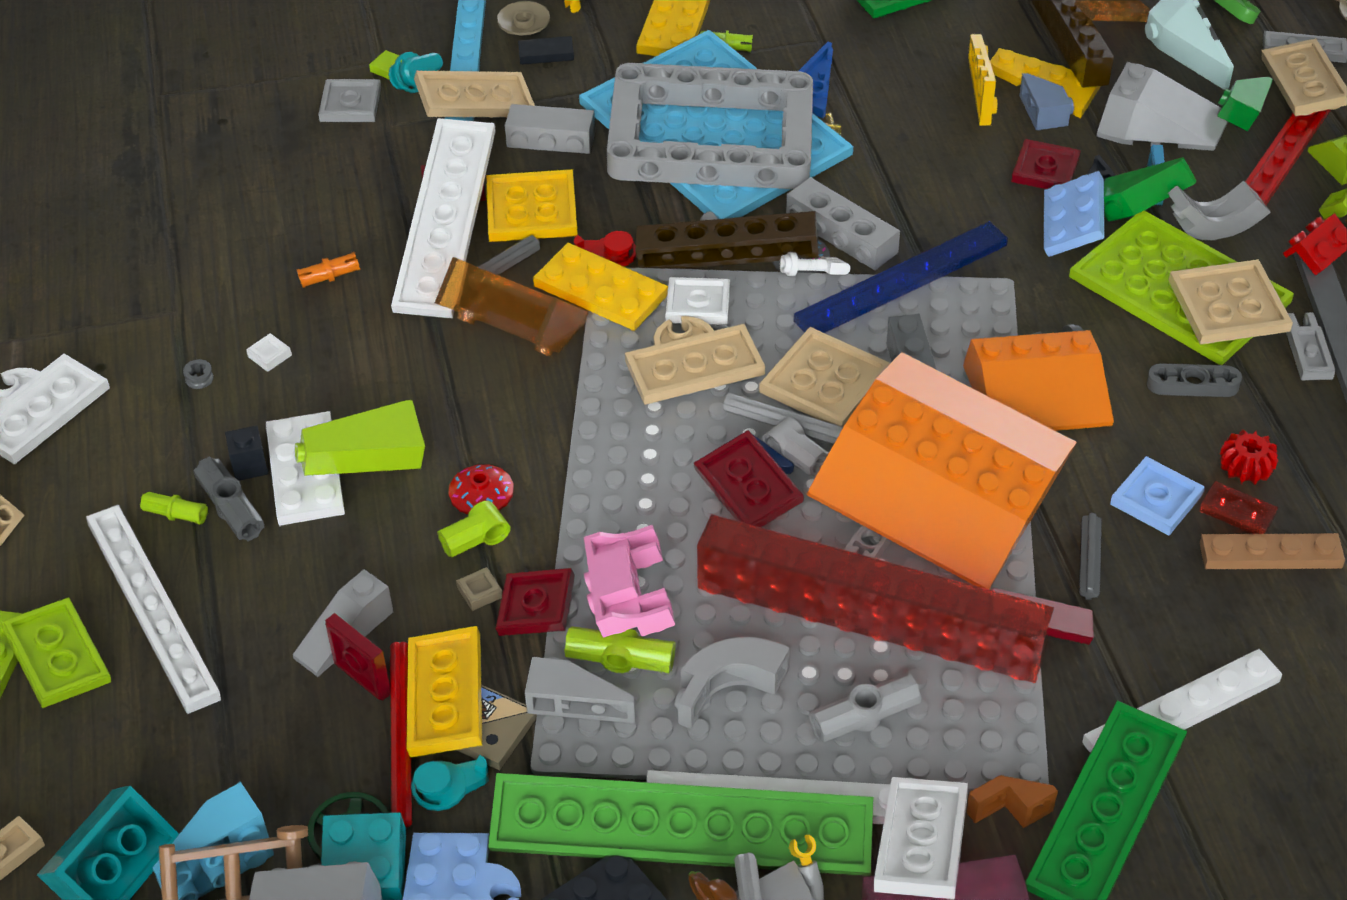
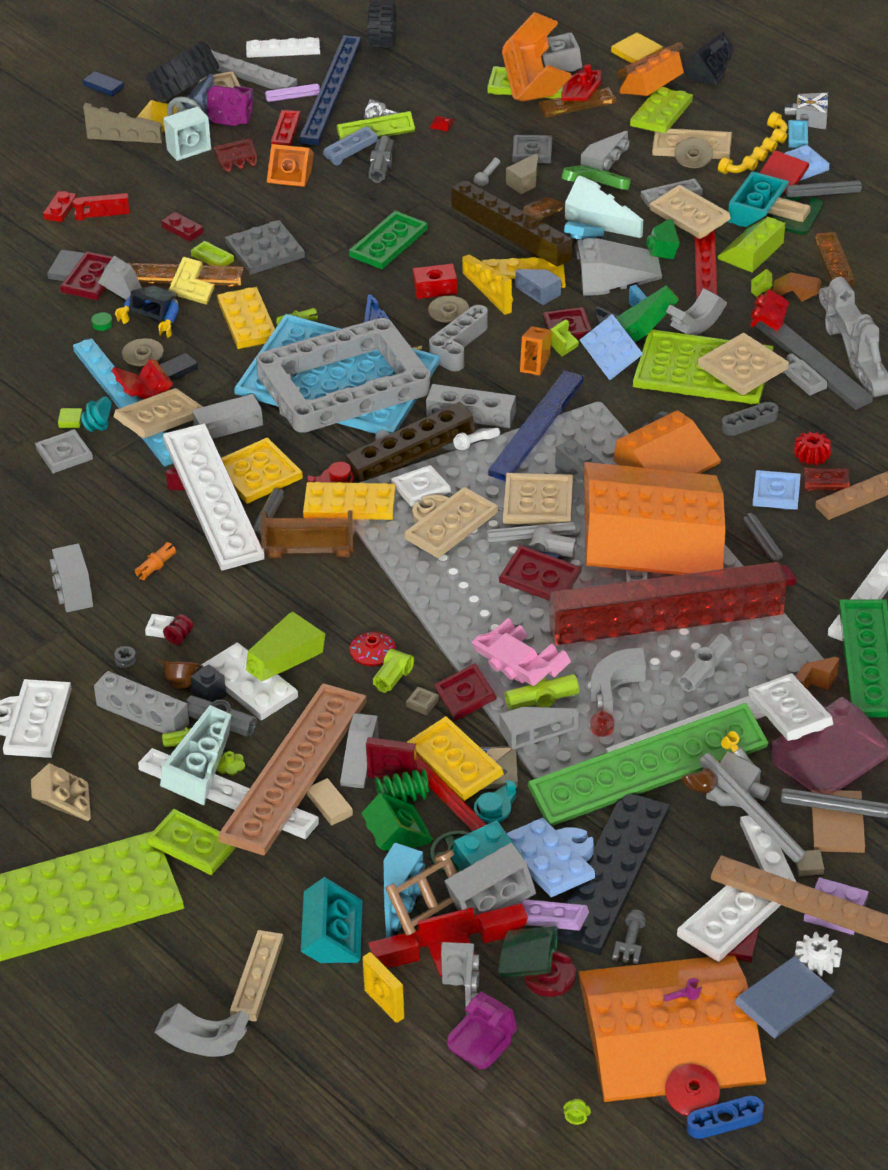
camera: 30 degrees left, 5 degrees down
none -> light grey brick [49,543,93,613]
none -> light grey brick [94,671,189,734]
none -> red bracket [111,358,173,400]
none -> reddish brown piece [154,659,203,689]
none -> light aqua wedge [160,705,231,805]
none -> dark red bush [163,614,194,645]
none -> lime plant [217,751,245,776]
none -> nougat plate [218,684,366,856]
none -> tan tile [307,778,353,826]
none -> green slope [362,792,433,851]
none -> green piece [375,768,429,803]
none -> red brick [413,264,457,299]
none -> dark tan dish [428,296,469,323]
none -> light grey beam [429,305,488,371]
none -> orange torso [520,327,551,376]
none -> lime panel [551,319,579,357]
none -> medium azure wing [564,220,605,239]
none -> clear red tile [590,711,614,737]

